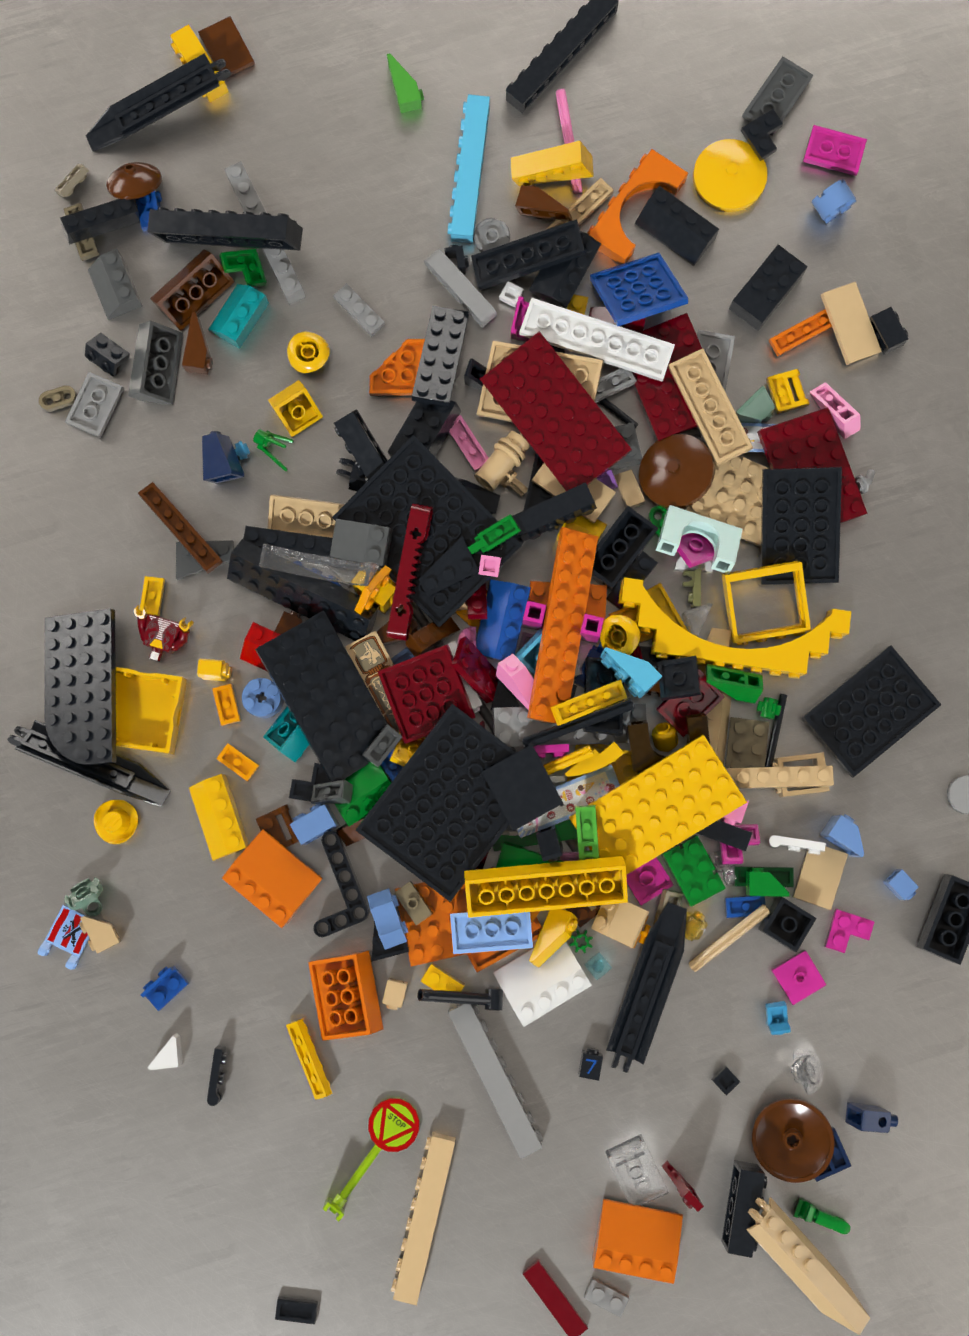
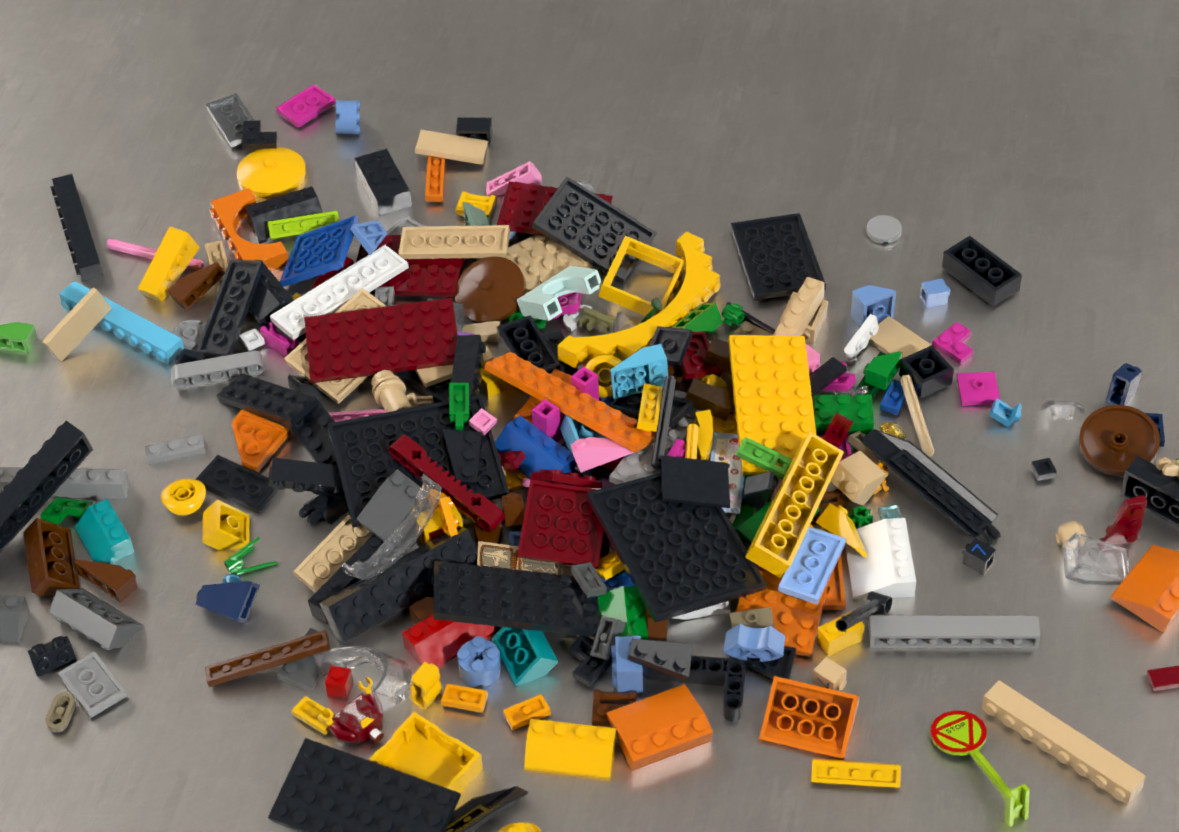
camera: 65 degrees left, 35 degrees down
none -> tan tile [42,287,112,362]
none -> black tile [195,455,279,514]
none -> lime plate [267,211,339,240]
none -> clear windscreen [314,646,413,714]
none -> red brick [325,665,354,700]
none -> medium blue wing [350,220,388,255]
none -> black wing [627,639,693,681]
none -> dark green piece [641,298,662,323]
none -> dark red bracket [823,413,853,447]
none -> tan head [1055,521,1087,550]

